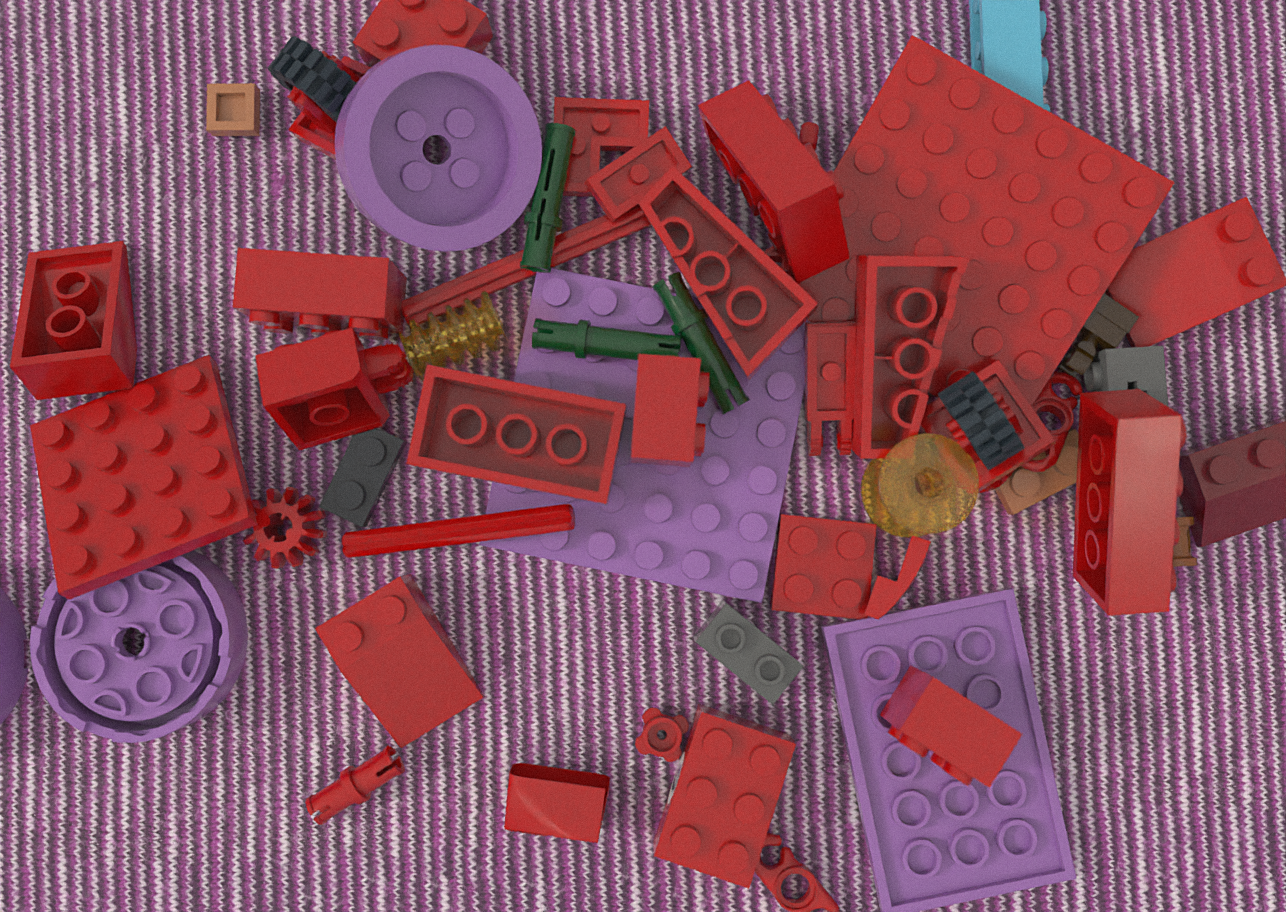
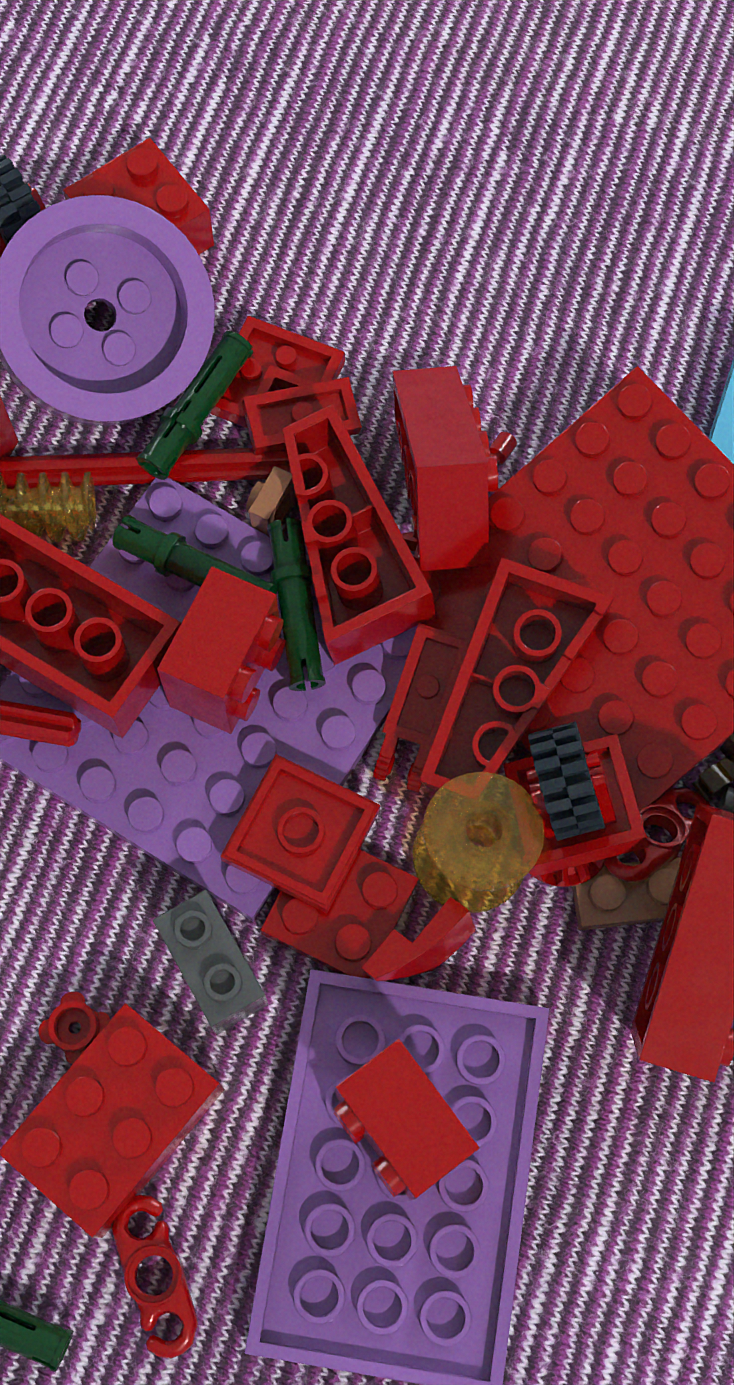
camera: 20 degrees right, 15 degrees down
none -> red tile [220,754,381,913]
none -> nougat plate [246,466,297,537]

